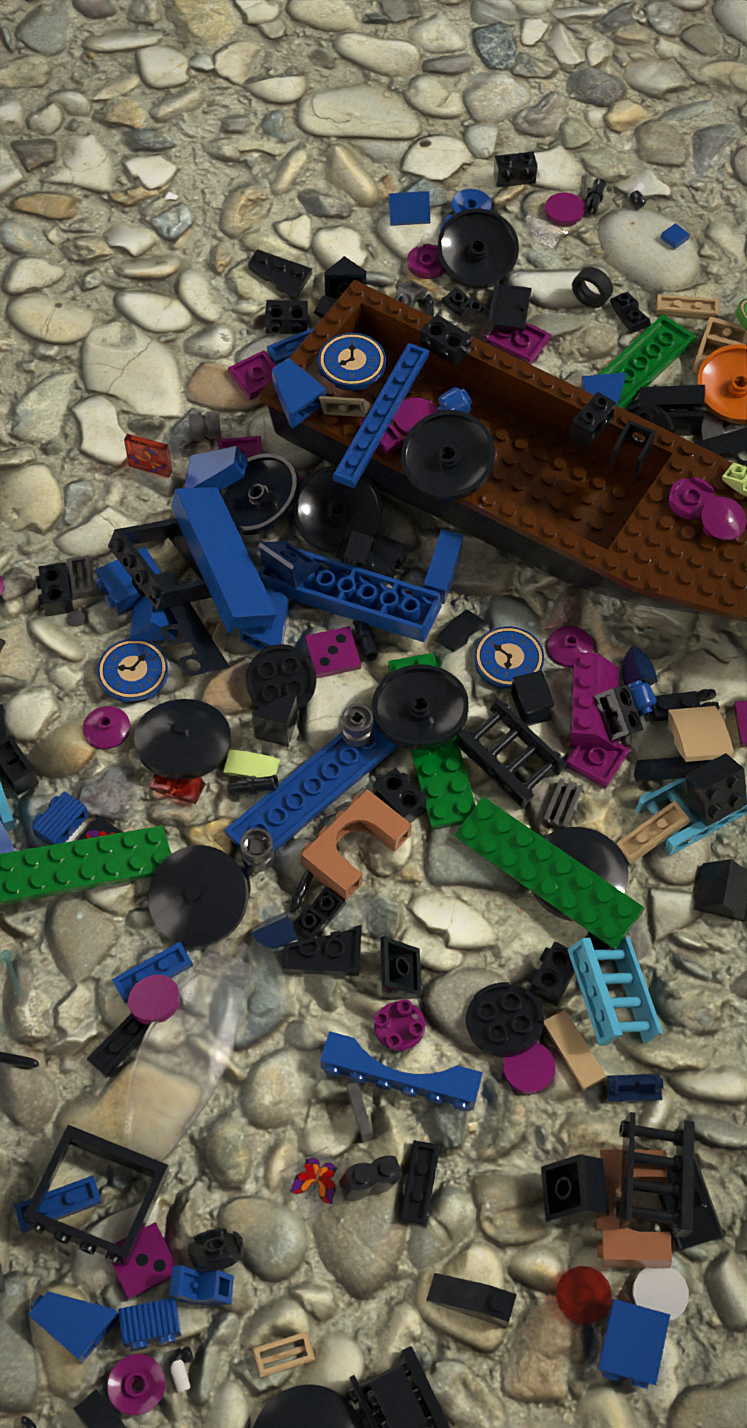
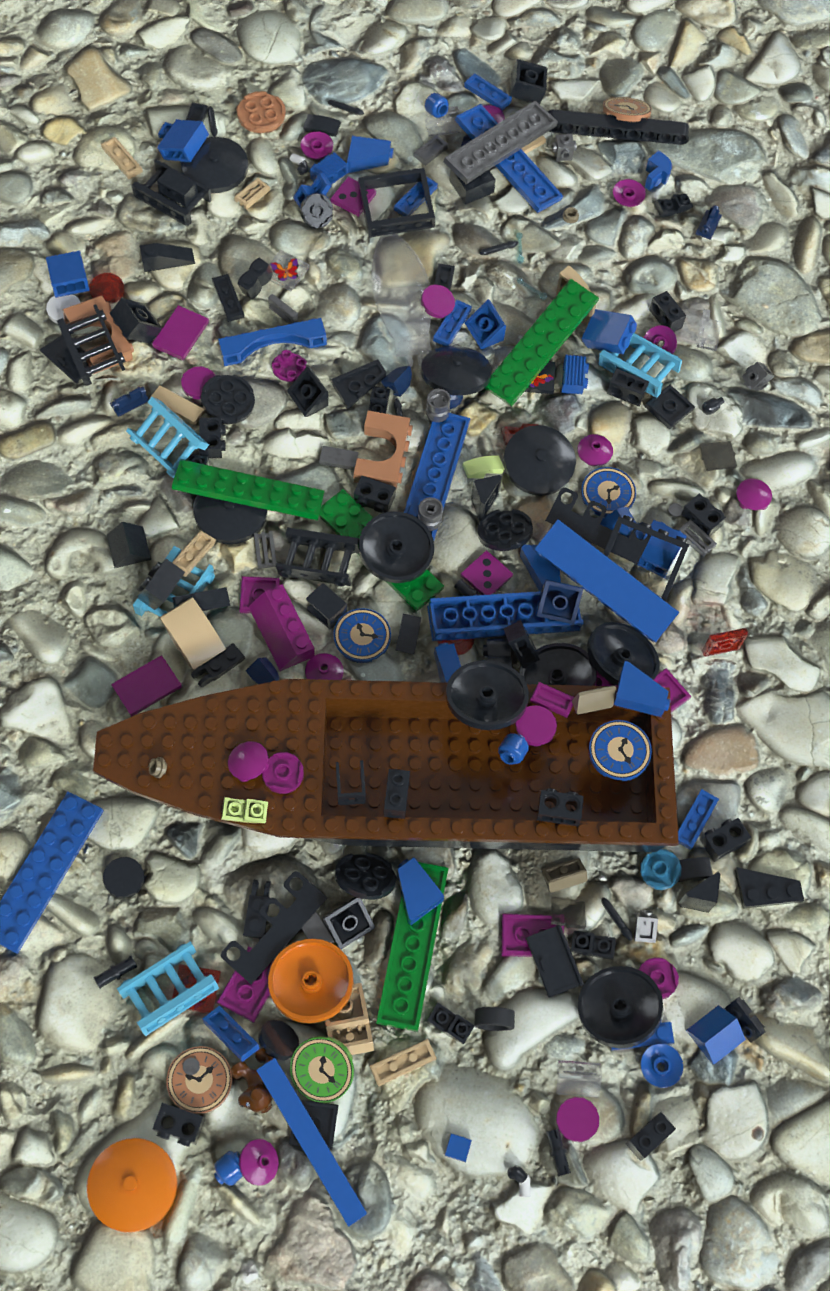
camera: 145 degrees right, 5 degrees up
blue slope [184,446,247,491] -> none
flat silver wheel [188,411,222,441] -> none
black pin [227,775,279,796] -> none
magenta tile [228,350,276,400] -> none
blue tile [333,343,429,488] -> none
black brick [594,685,644,741] -> none
blue head [628,680,657,717] -> none
black tile [639,385,706,409] -> none
none -> magenta tile [152,305,209,361]
none -> flat silver tile [319,446,358,470]
none -> blue slope [465,299,506,349]
none -> black hinge [725,997,766,1043]

